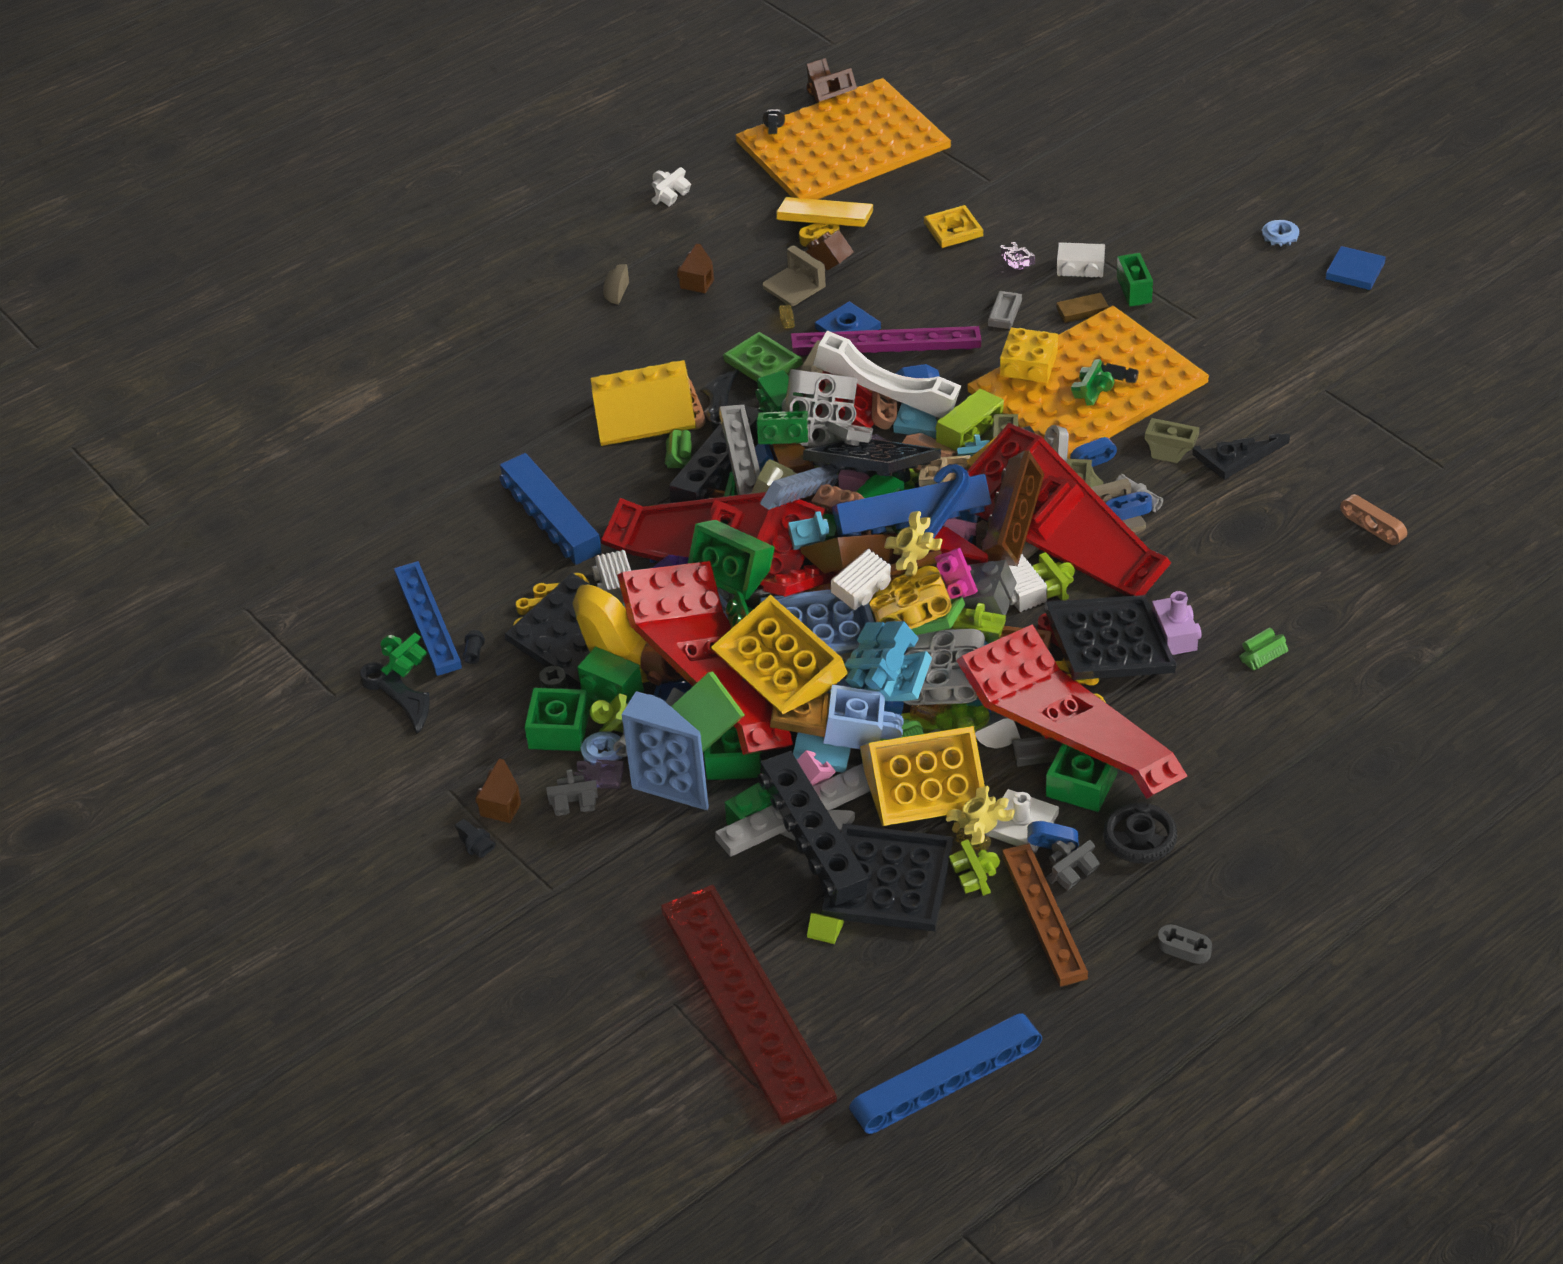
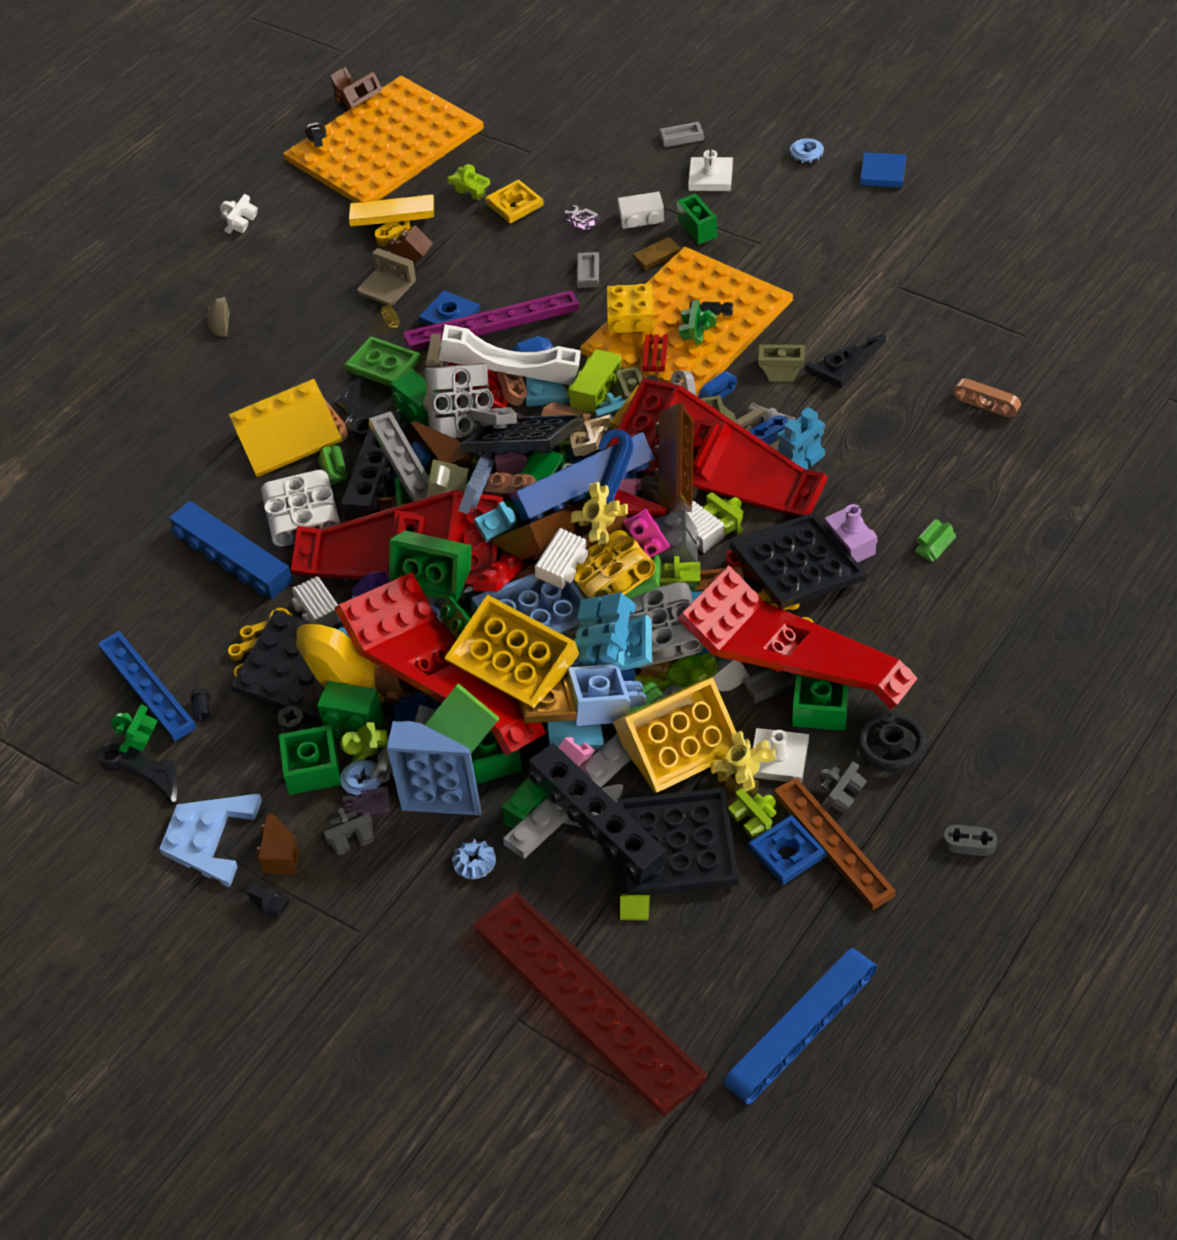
camera: 15 degrees left, 5 degrees up
reddish brown slope [677,243,714,293] -> none
green bracket [757,411,808,444] -> none
blue beam [1027,821,1079,852] -> none
none -> light blue wing [160,794,262,887]
none -> white connector [261,470,341,547]
none -> lime hips [448,164,490,201]
none -> light blue gear [452,839,496,879]
none -> red tile [642,334,668,372]
none -> light grey tile [659,122,704,147]
none -> white tile [689,150,733,191]
none -> blue piece [748,815,826,885]
none -> dark azure hips [777,407,825,469]

